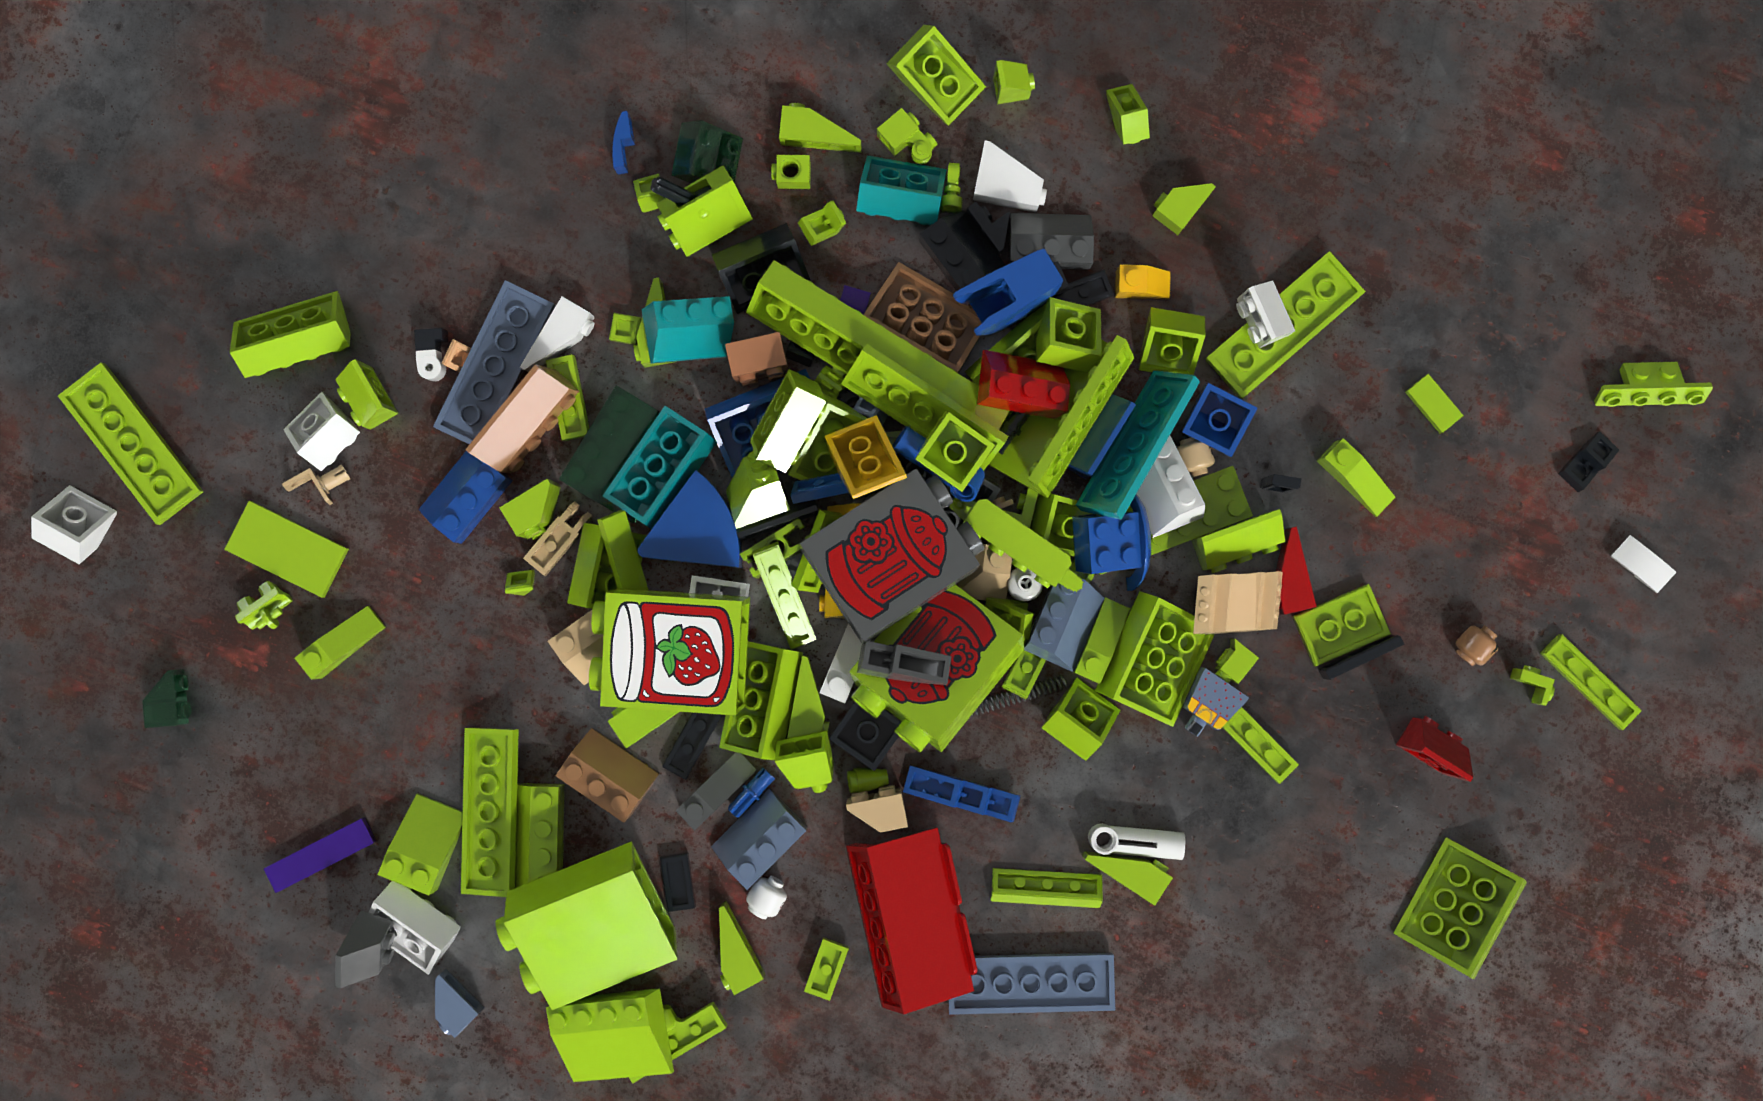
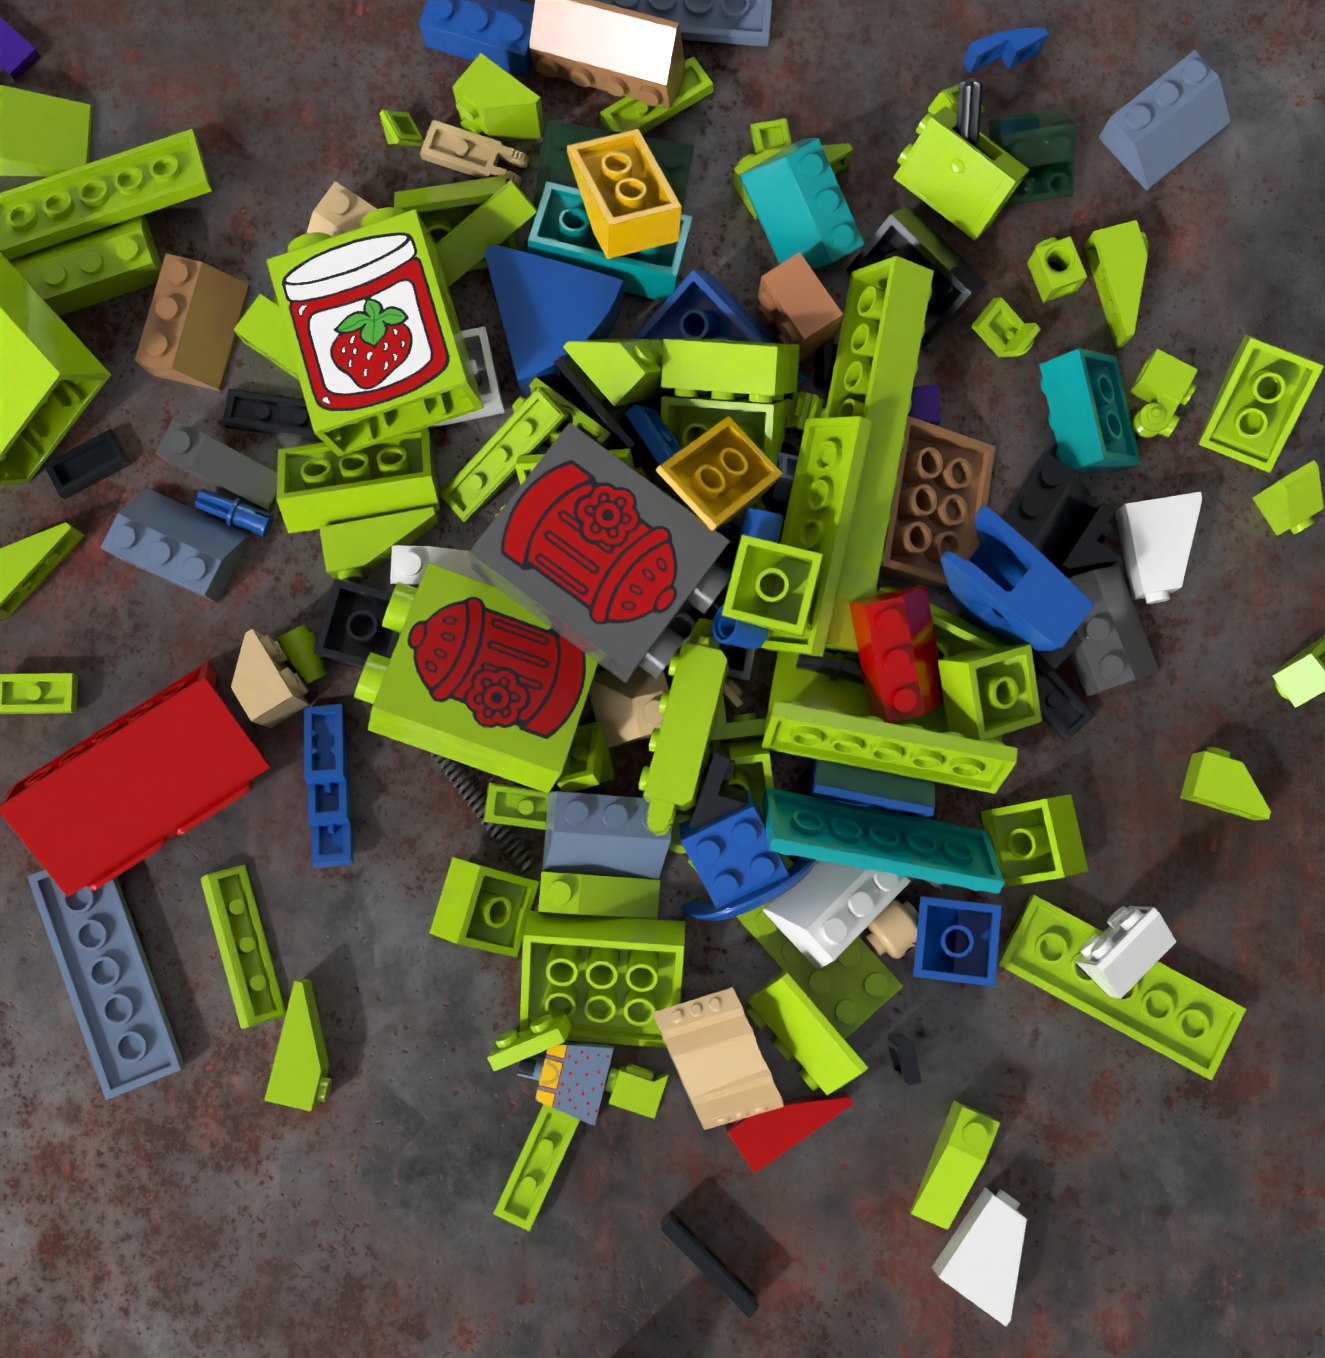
camera: 65 degrees right, 5 degrees down
white slope [520,297,595,372] -> none
white head [746,876,787,919] -> none
lime torso [775,731,834,793] -> none
dark grey slope [857,641,952,685] -> none
lime piece [940,163,963,213] -> none
white head [1008,568,1043,601] -> none
white piece [1088,823,1185,860] -> none
yellow slope [1115,265,1170,300] -> none
lime tile [1292,584,1391,666] -> none
lime tile [1405,374,1464,434] -> none
none -> lime plate [487,1013,572,1072]
none -> yellow slope [567,129,682,259]
none -> black slope [690,741,748,829]
none -> white slope [932,1187,1027,1326]
none -> sand blue slope [1098,50,1231,191]

